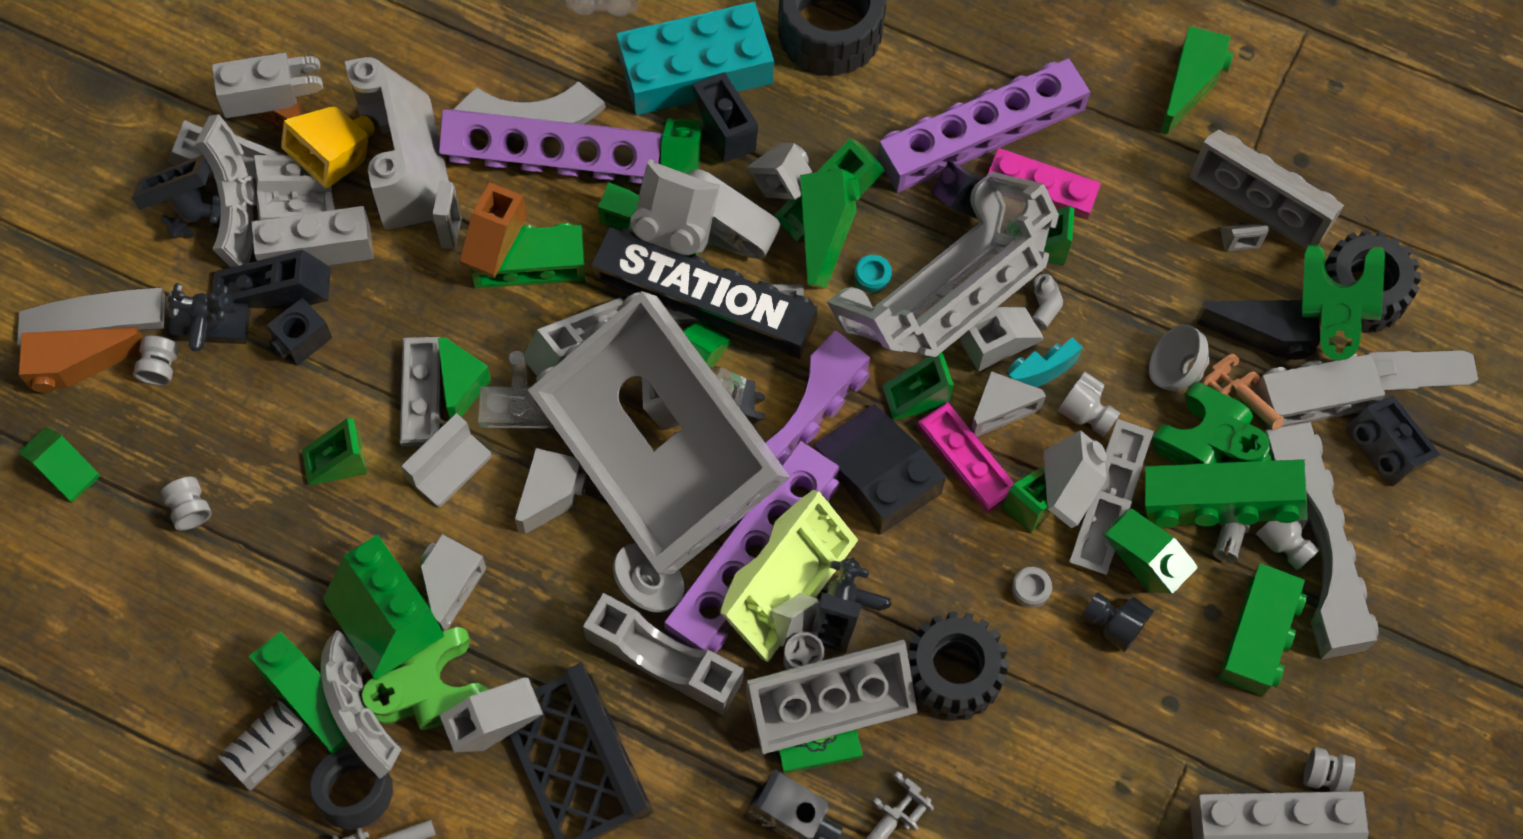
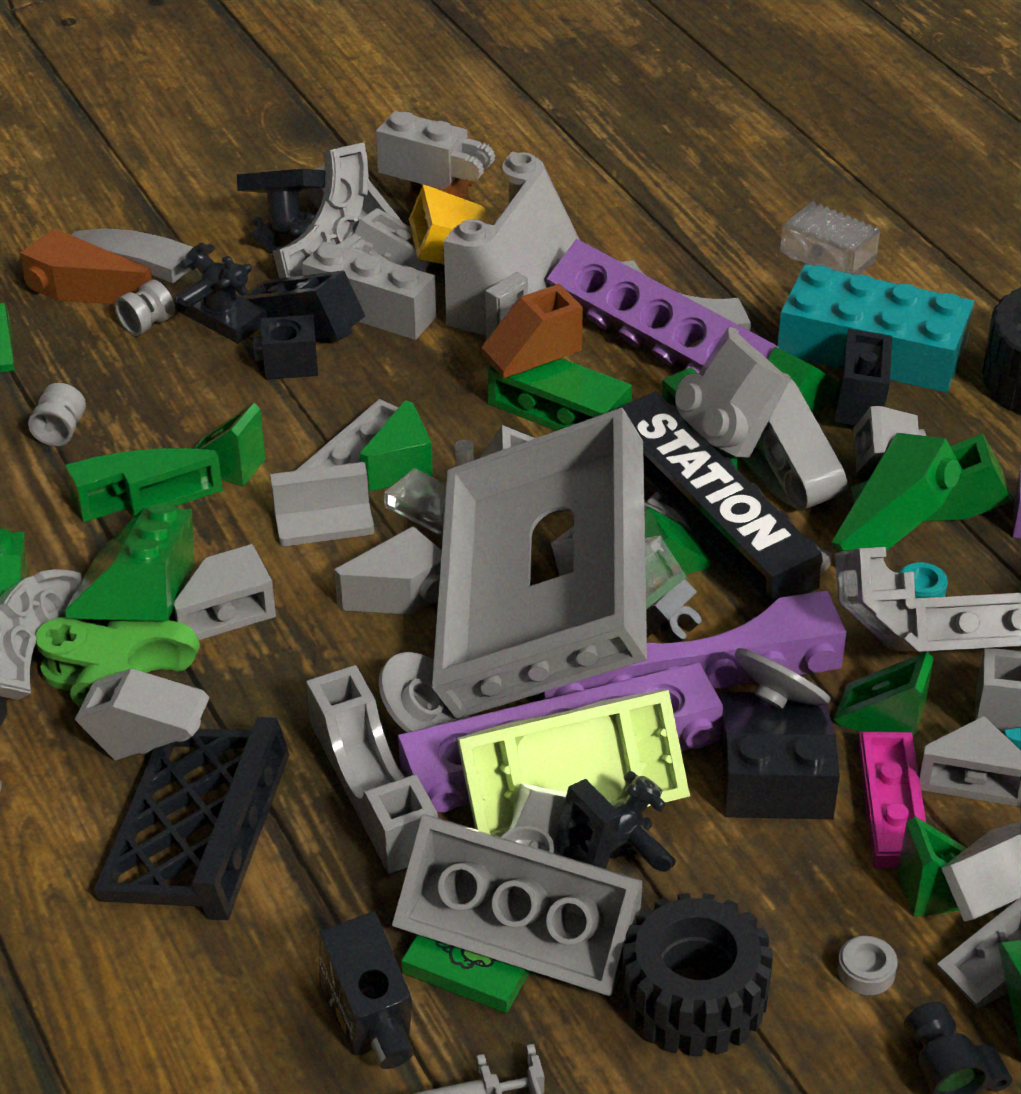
camera: 40 degrees right, 25 degrees down
none -> green slope [65,448,223,522]
none -> light grey dish [734,648,831,709]

